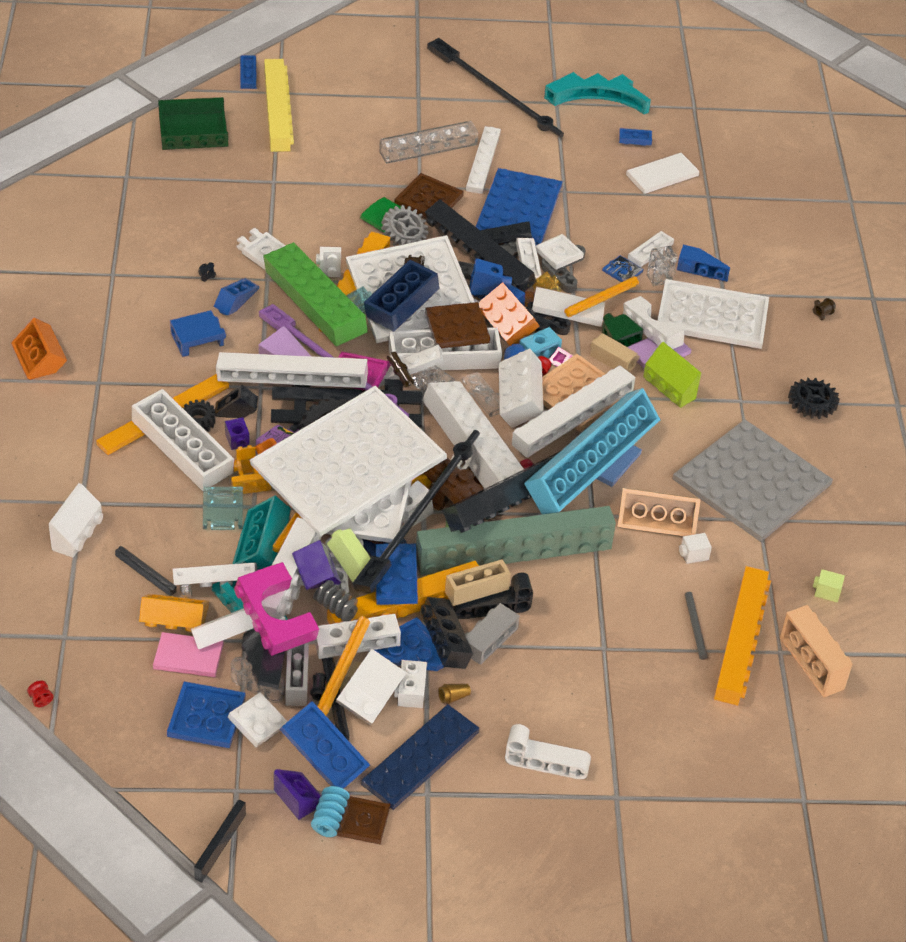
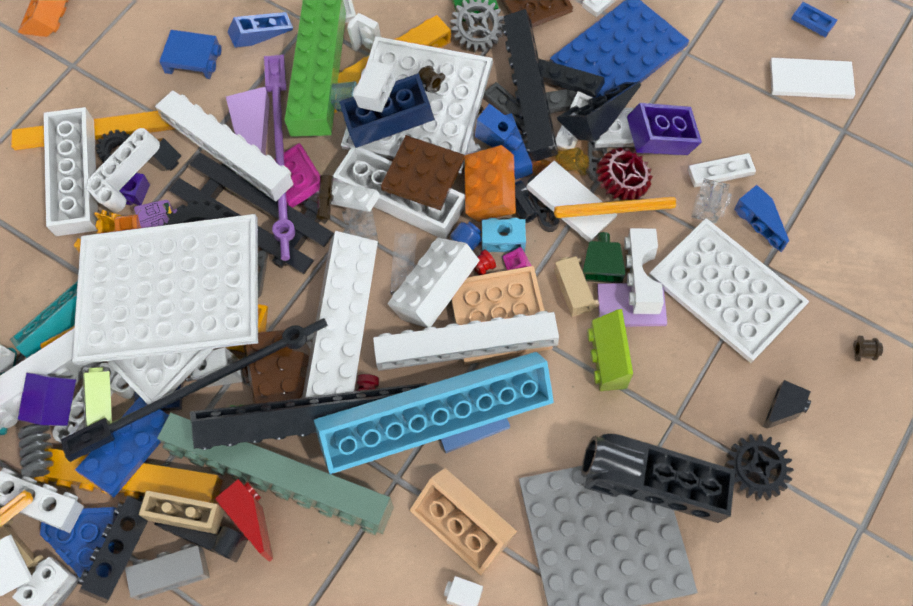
camera: 40 degrees right, 20 degrees up
clear light blue container [203,487,243,530] -> none
piece [602,255,644,282] -> none
none -> white beam [86,128,160,213]
none -> red slope [215,479,273,562]
none -> white brick [353,60,397,112]
none -> black wedge [557,82,641,142]
none -> black brick [581,434,736,523]
none -> dark red gear [596,147,653,201]
none -> dark purple brick [626,103,702,155]
none -> black slope [763,380,811,429]

